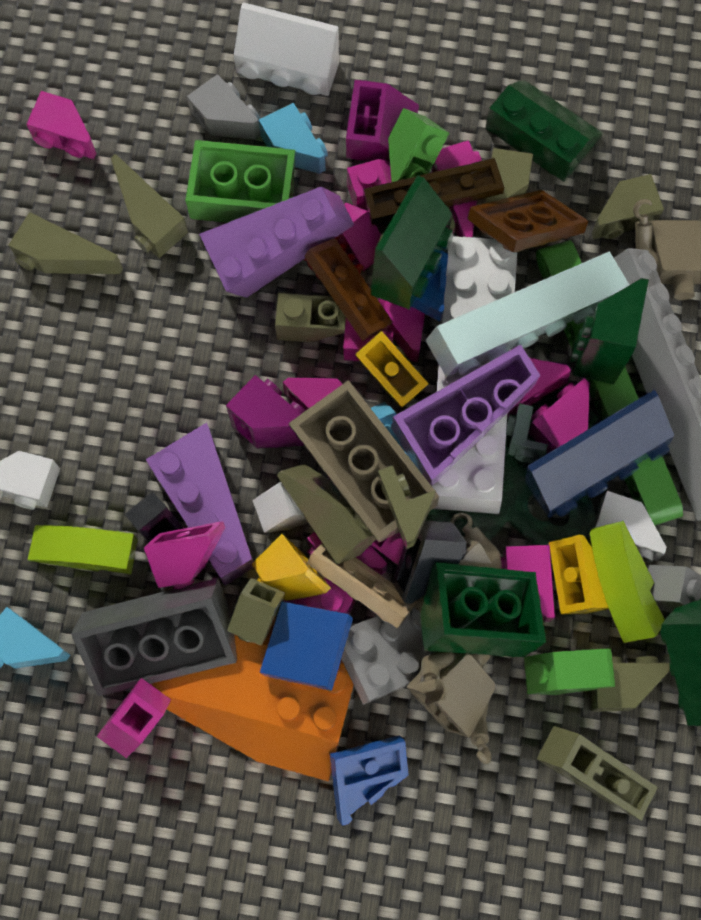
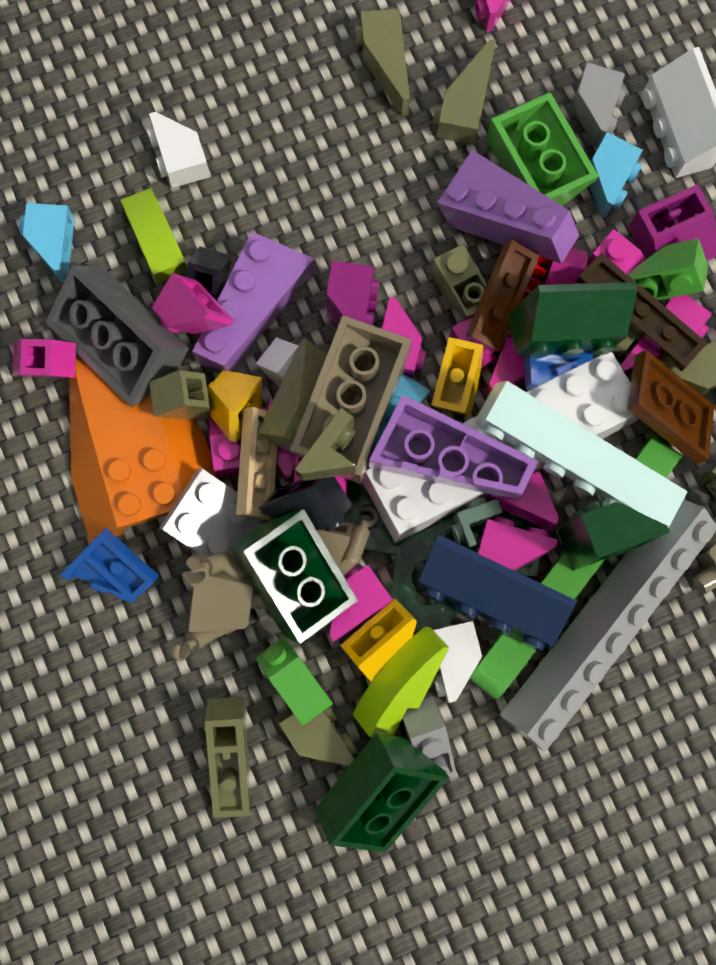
camera: 50 degrees right, 5 degrees up
blue tile [260,602,353,691] -> none

